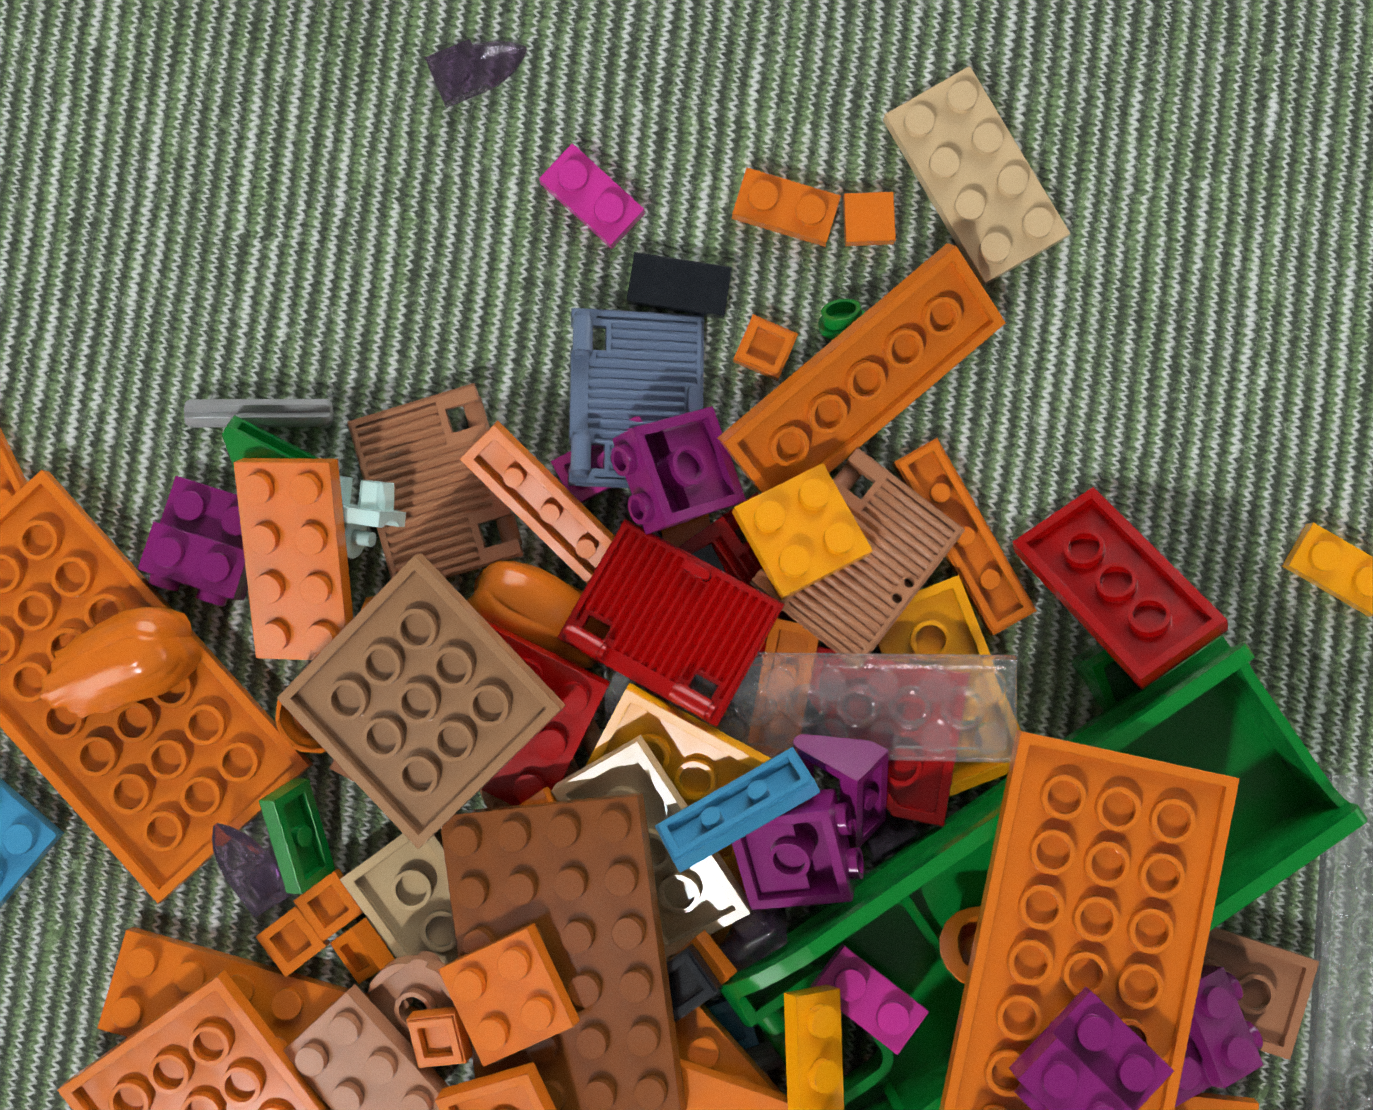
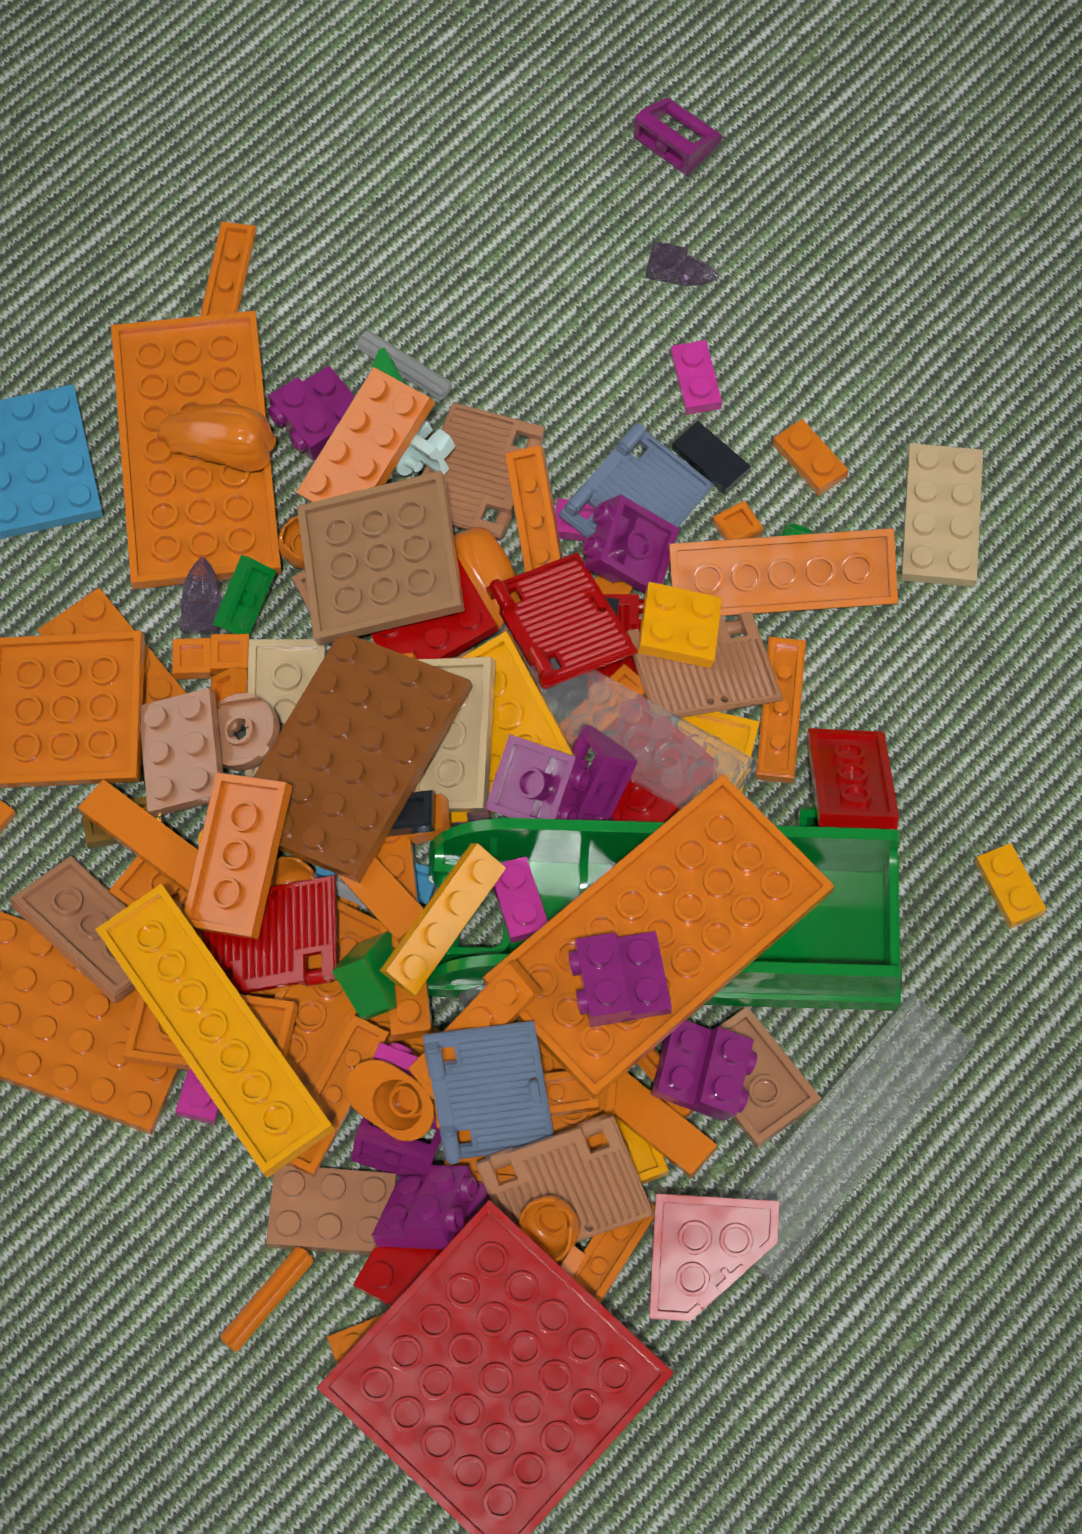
camera: 30 degrees right, 20 degrees down
orange tile [406,1006,473,1068] -> none
orange plate [438,923,580,1067] -> none
dark azure tile [655,747,821,873] -> none
orange tile [843,192,896,246] -> none

